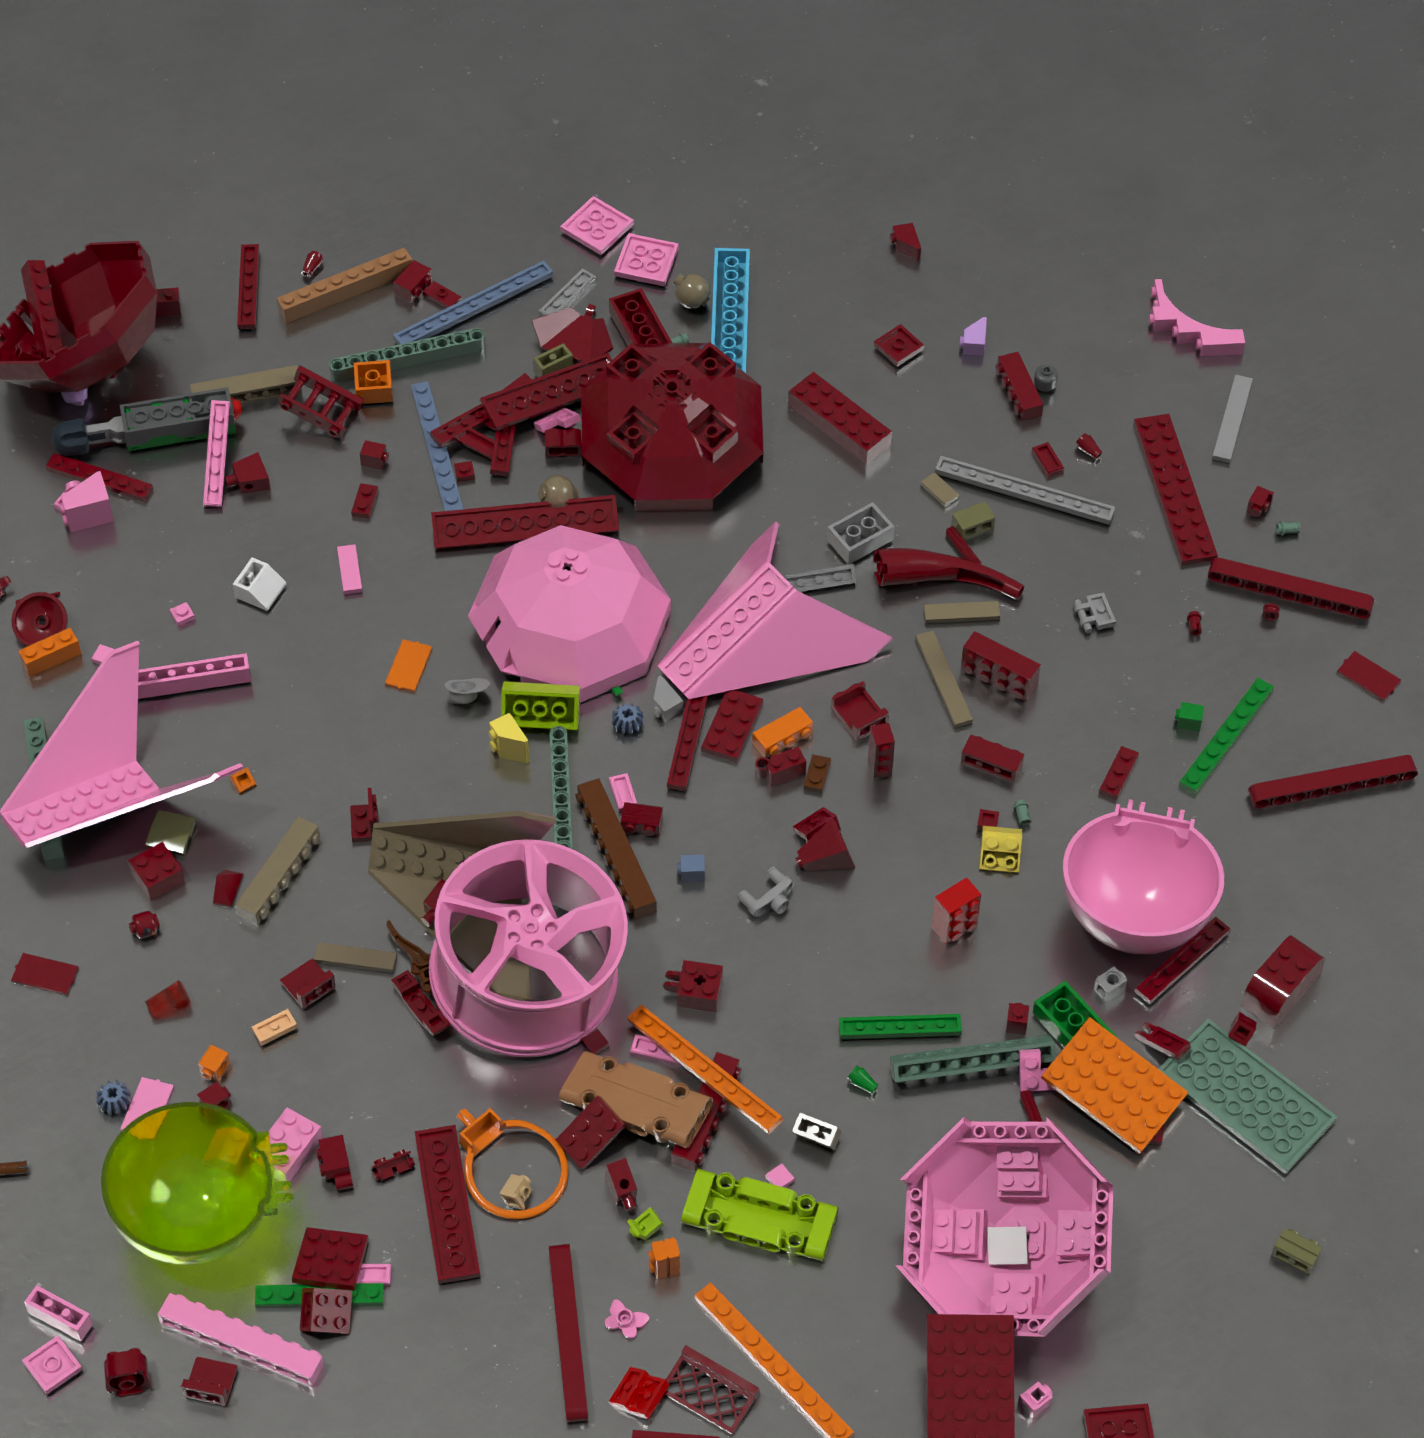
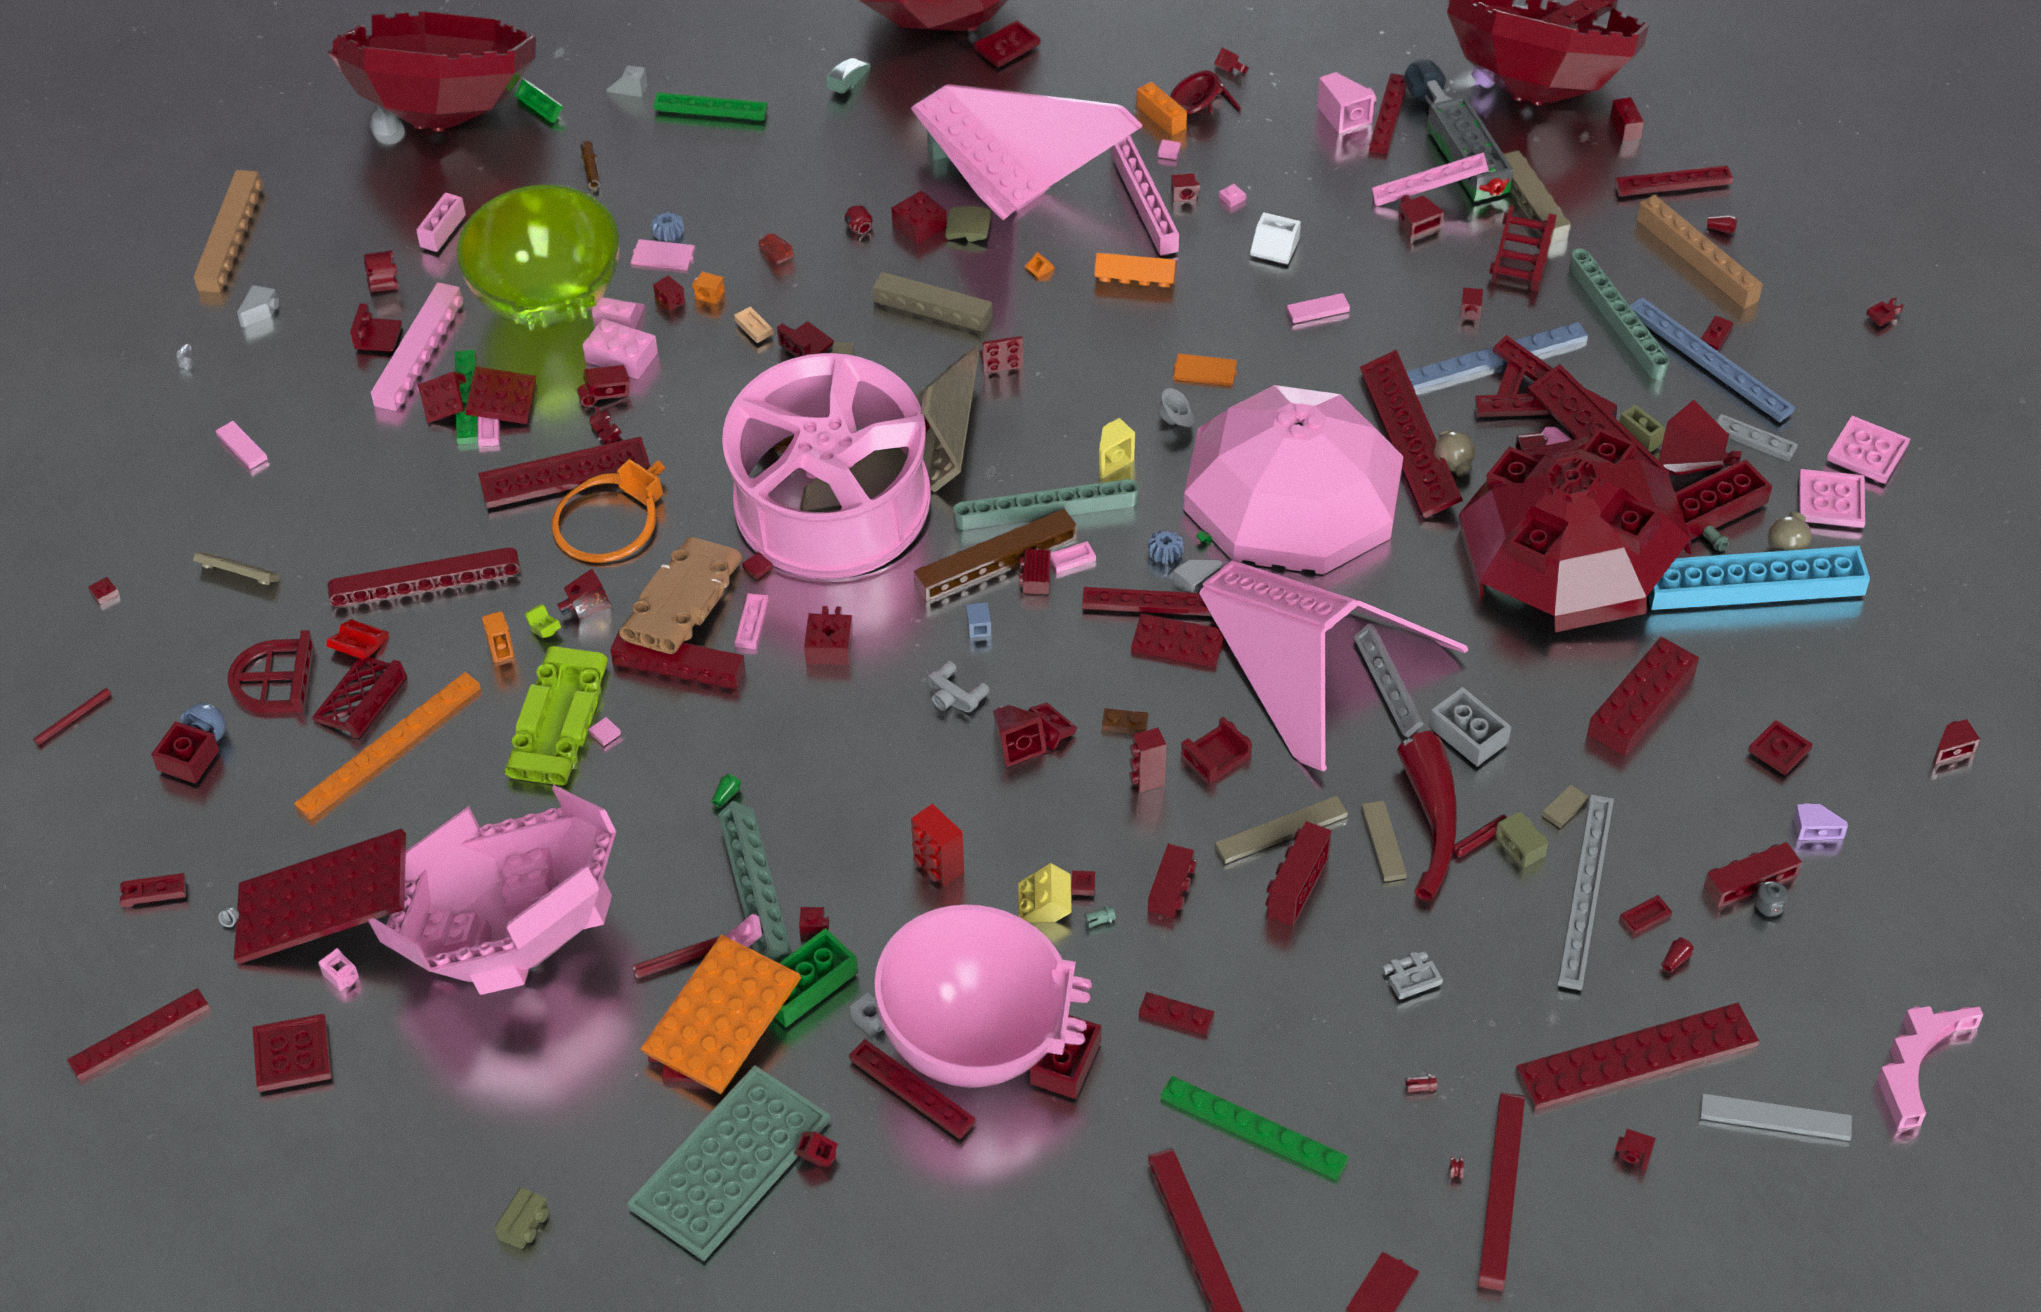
camera: 85 degrees right, 5 degrees down
dark red piece [11,953,79,996] -> none
bright pink plate [22,1336,83,1395] -> none
dark red slope [213,870,244,908] -> none
dark red plate [351,483,379,519] -> none
orange brick [354,360,393,404] -> none
dark red brick [393,260,433,303] -> none
dark red plate [454,461,475,482] -> none
tan brick [499,1174,533,1210] -> none
lime brick [501,682,580,730] -> none
dark red plate [555,1095,627,1170] -> none
bright pink animal [605,1299,650,1339] -> none
orange plate [627,1004,783,1134] -> none
orange brick [752,707,813,758] -> none
dark red hinge [755,746,807,787] -> none
brick [792,1113,842,1151] -> none
green plate [839,1014,962,1039] -> none
white sticker [987,1226,1028,1265] -> none
dark red hinge [1134,1022,1191,1061] -> none
green brick [1174,702,1204,732] -> none
dark red brick [1241,935,1325,1028] -> none
sand green pin [1276,521,1301,536] -> none
none -> orange slope [1094,253,1178,287]
none -> dark red brick [1171,173,1200,202]
none -> dark red plate [1866,297,1904,326]

